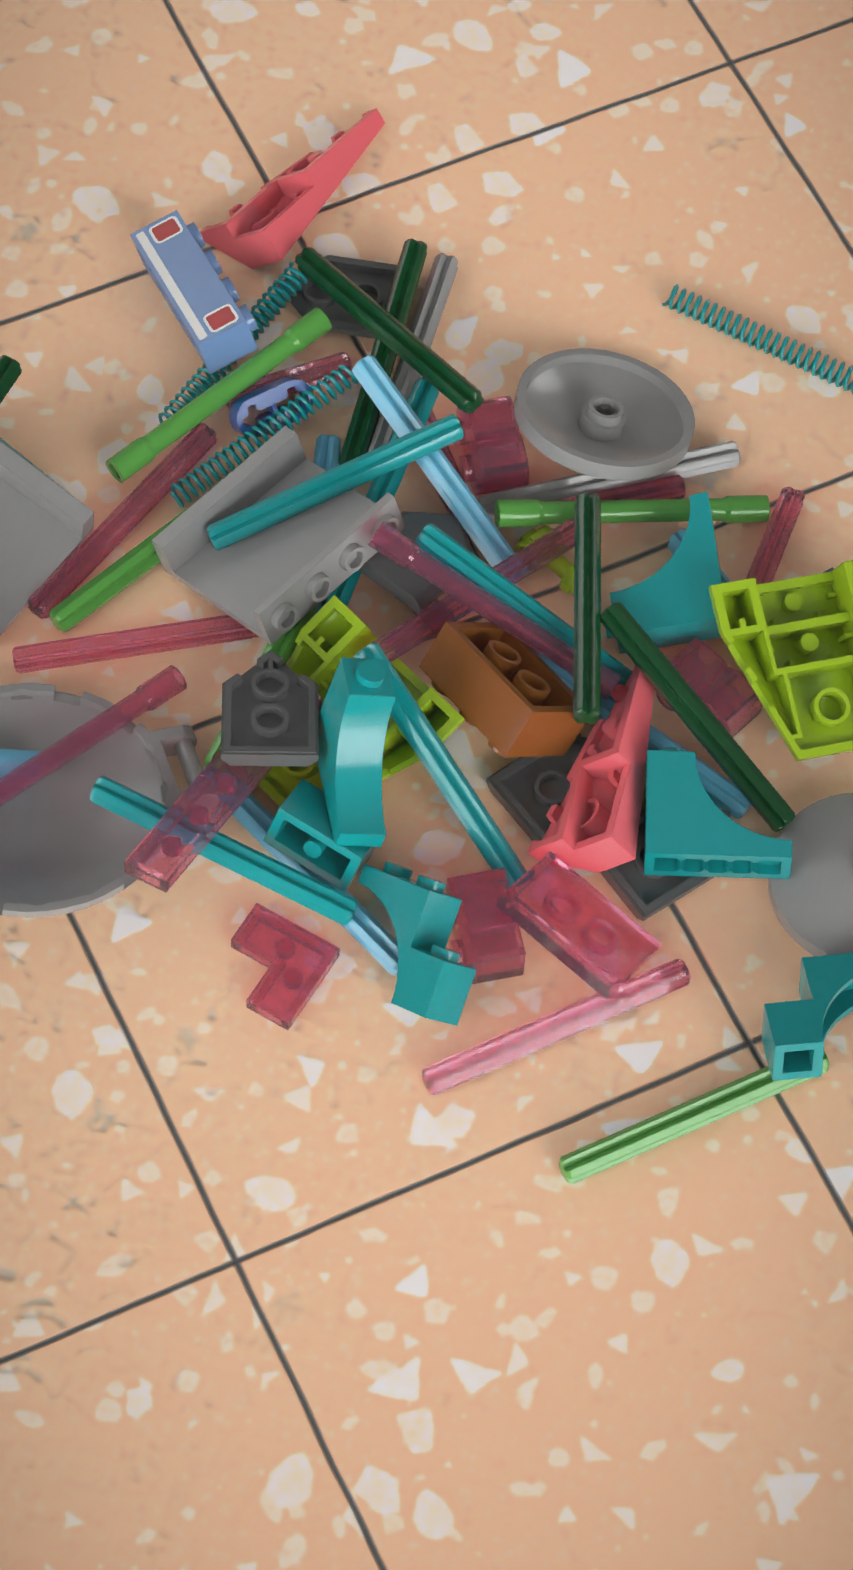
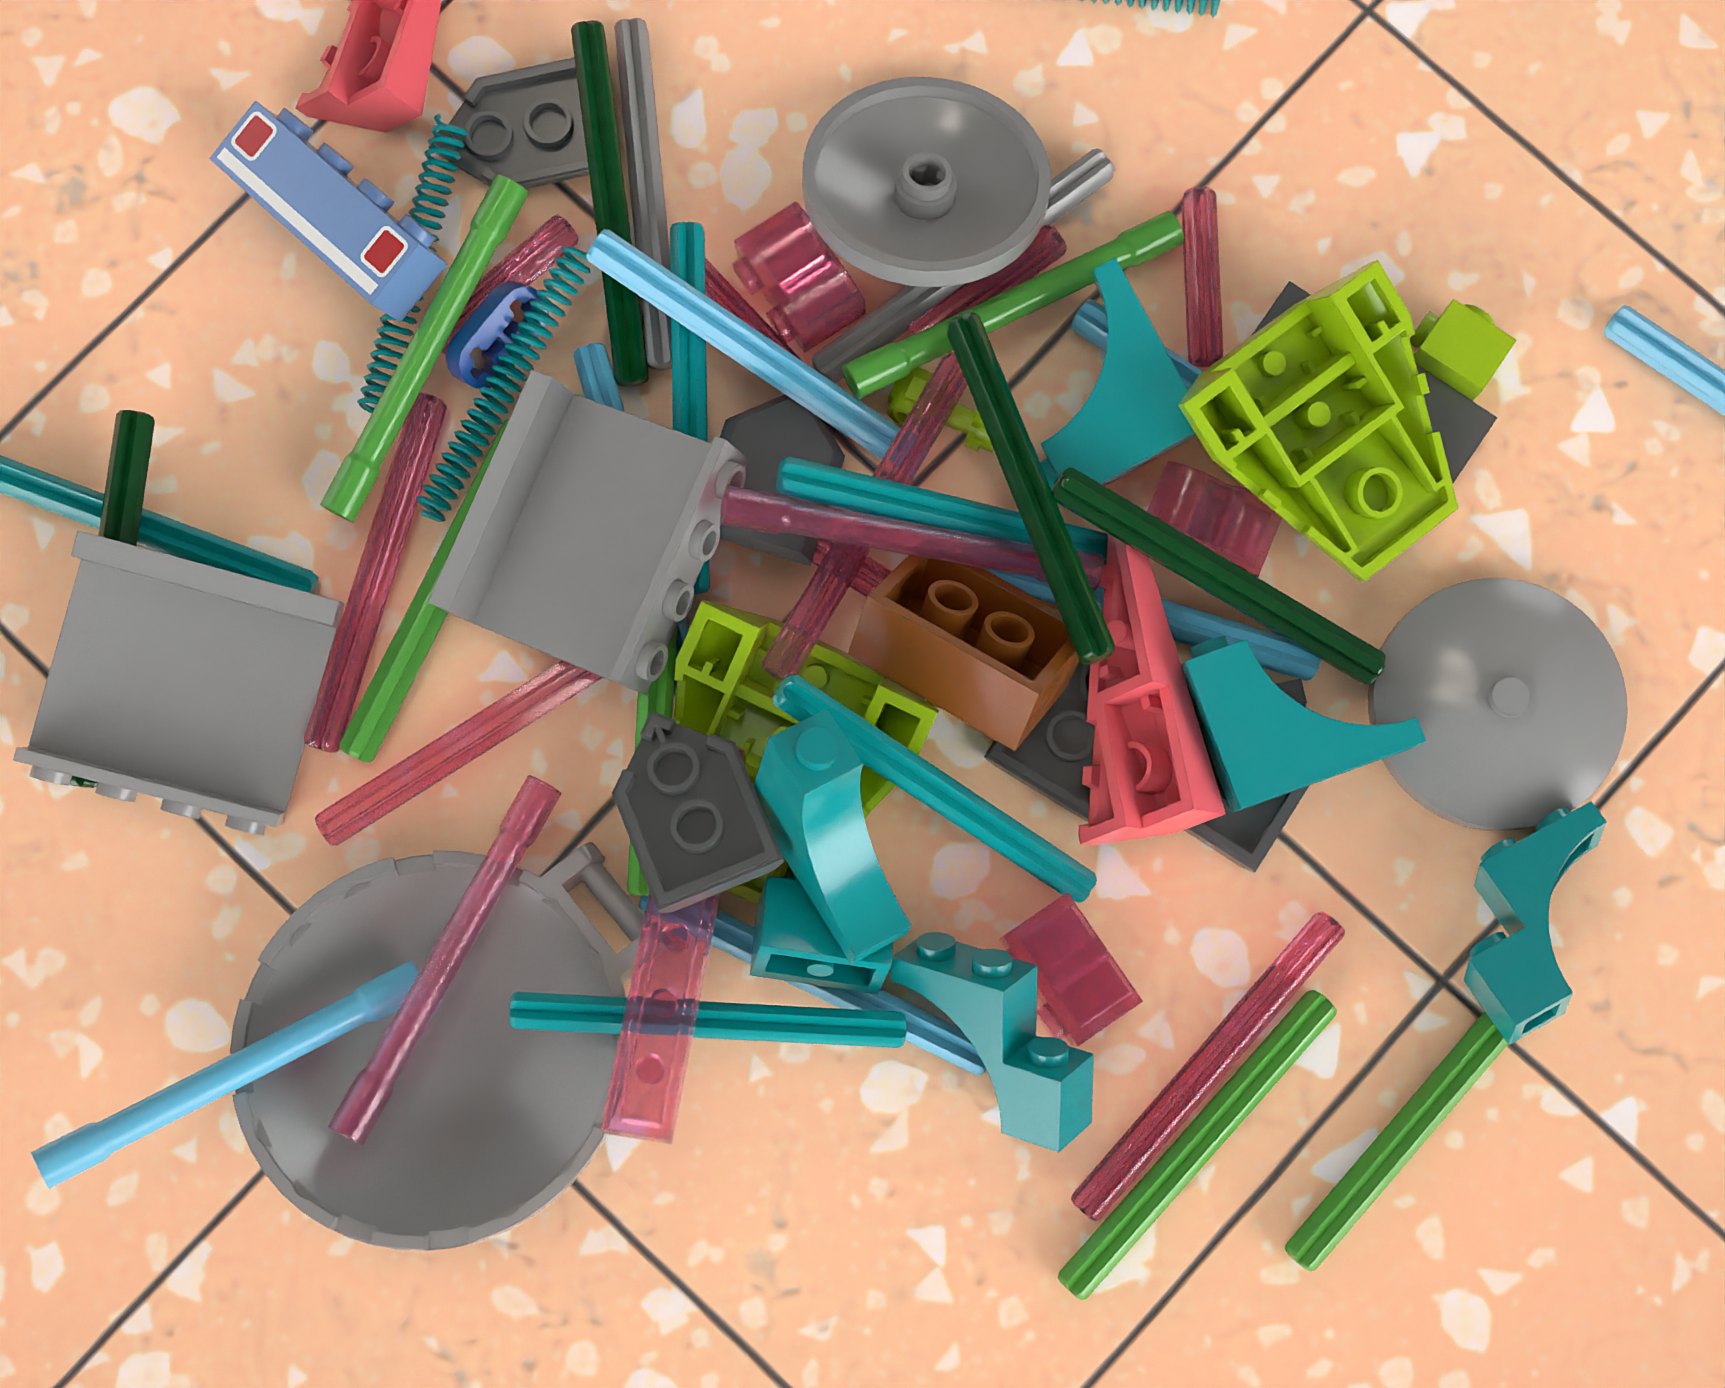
camera: 20 degrees left, 20 degrees up
teal axle [207,414,464,550] -> none
clear pink tile [231,903,340,1031] -> none
dark green axle [295,247,484,414] -> none
clear pink tile [495,851,661,1000] -> none
none -> bright green axle [1058,990,1337,1300]

